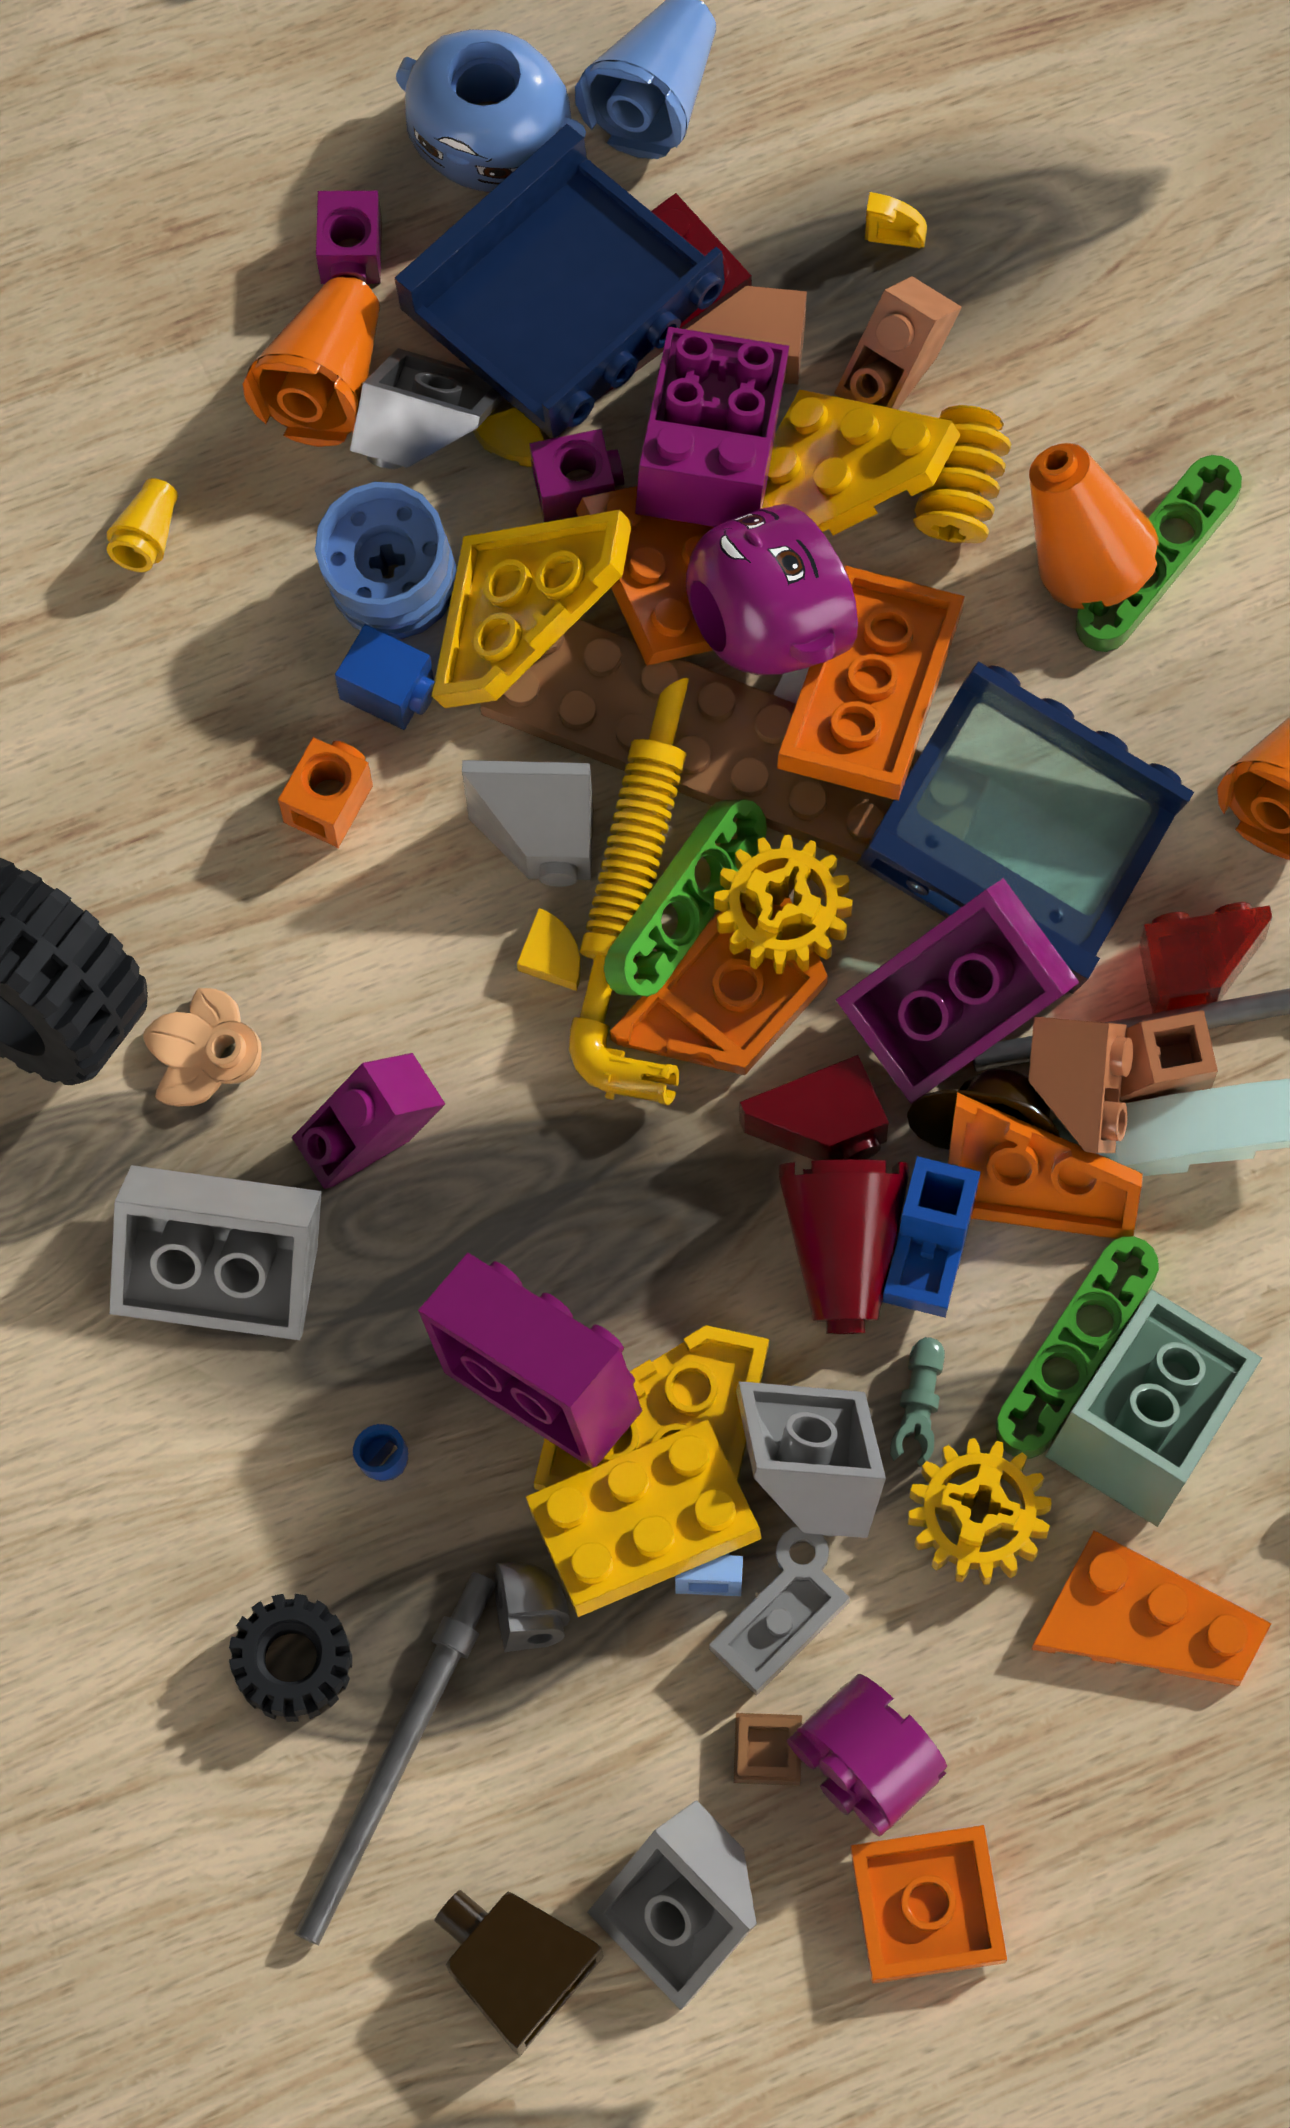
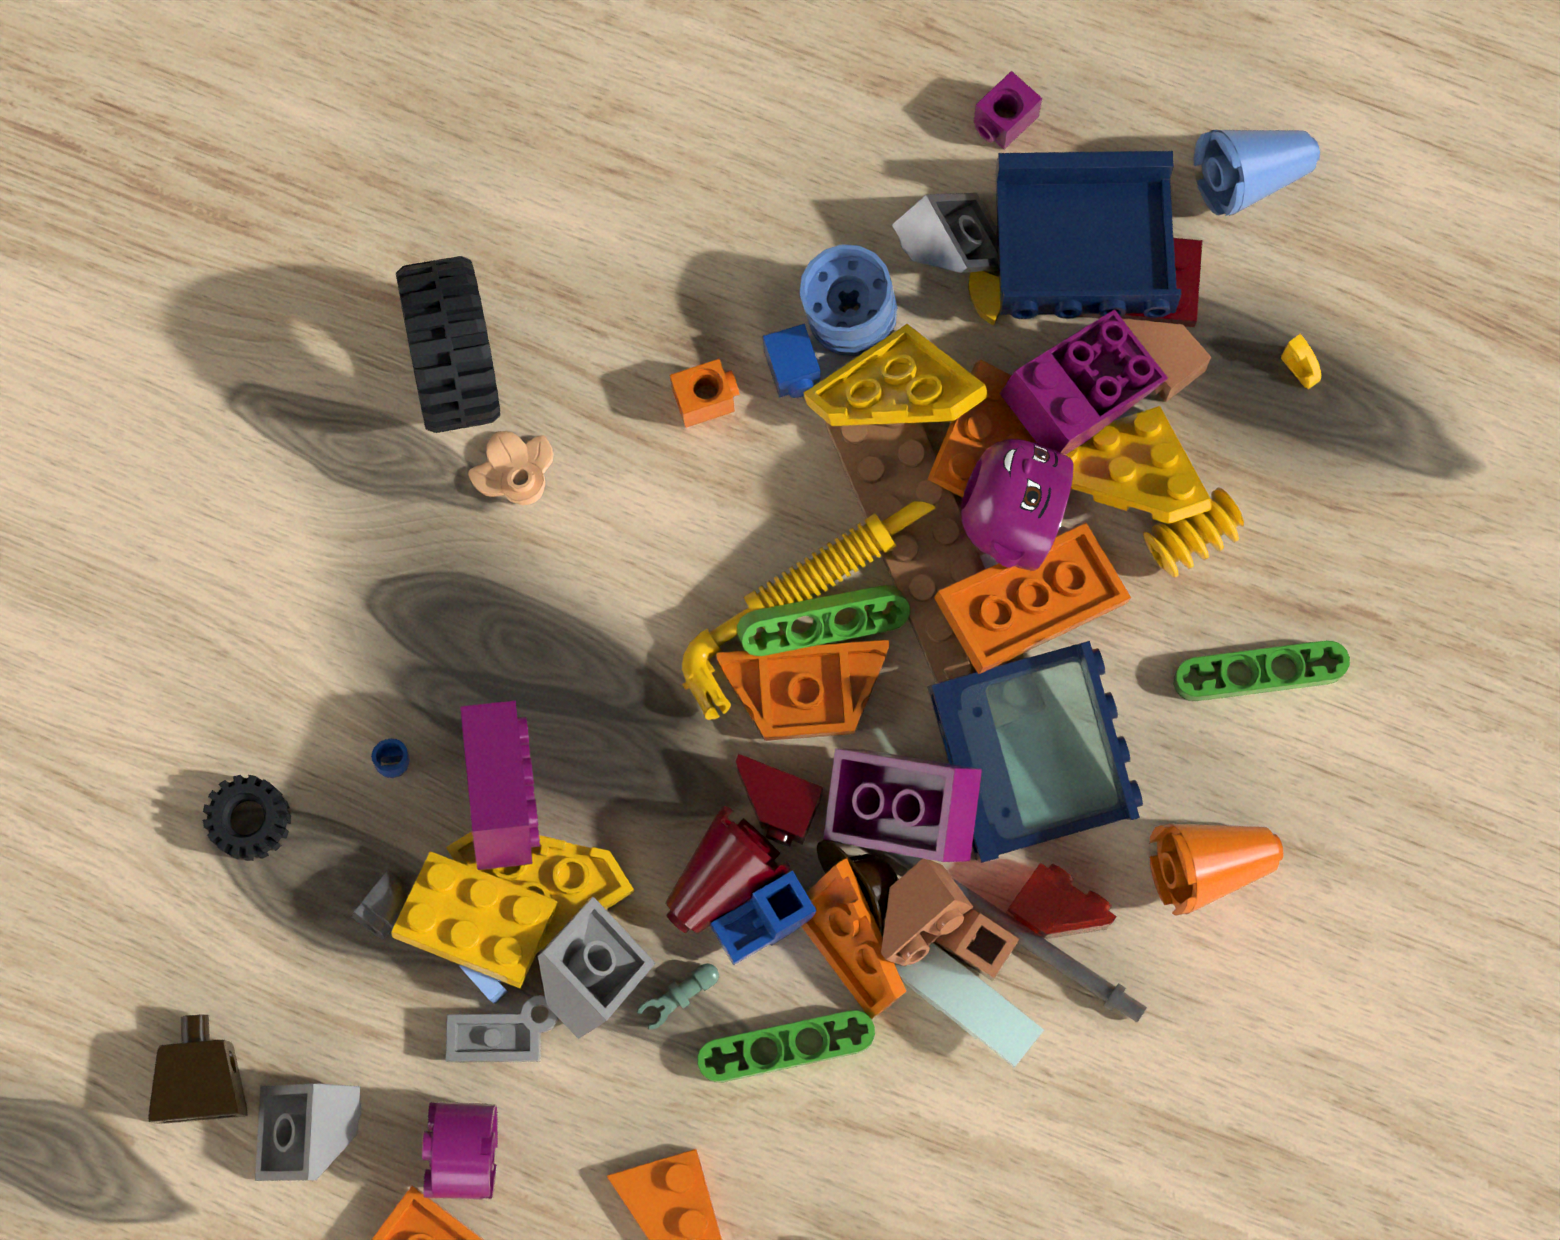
camera: 45 degrees right, 5 degrees up
yellow cone [106,478,178,572] -> none
light grey slope [109,1165,321,1340] -> none
orange cone [242,277,380,447] -> none
magenta slope [291,1053,445,1189] -> none
flat silver bar [295,1572,496,1946] -> none
medium blue piece [396,29,586,192] -> none
light grey slope [462,760,594,887] -> none
yellow tile [517,908,581,991] -> none
magenta brick [529,429,625,522] -> none
yellow gear [714,834,853,974] -> none
medium nougat tile [734,1713,802,1786] -> none
nougat slope [834,276,962,410] -> none
yellow gear [907,1438,1052,1585] -> none
orange cone [1029,443,1159,609] -> none
sand green slope [1045,1289,1262,1527] -> none

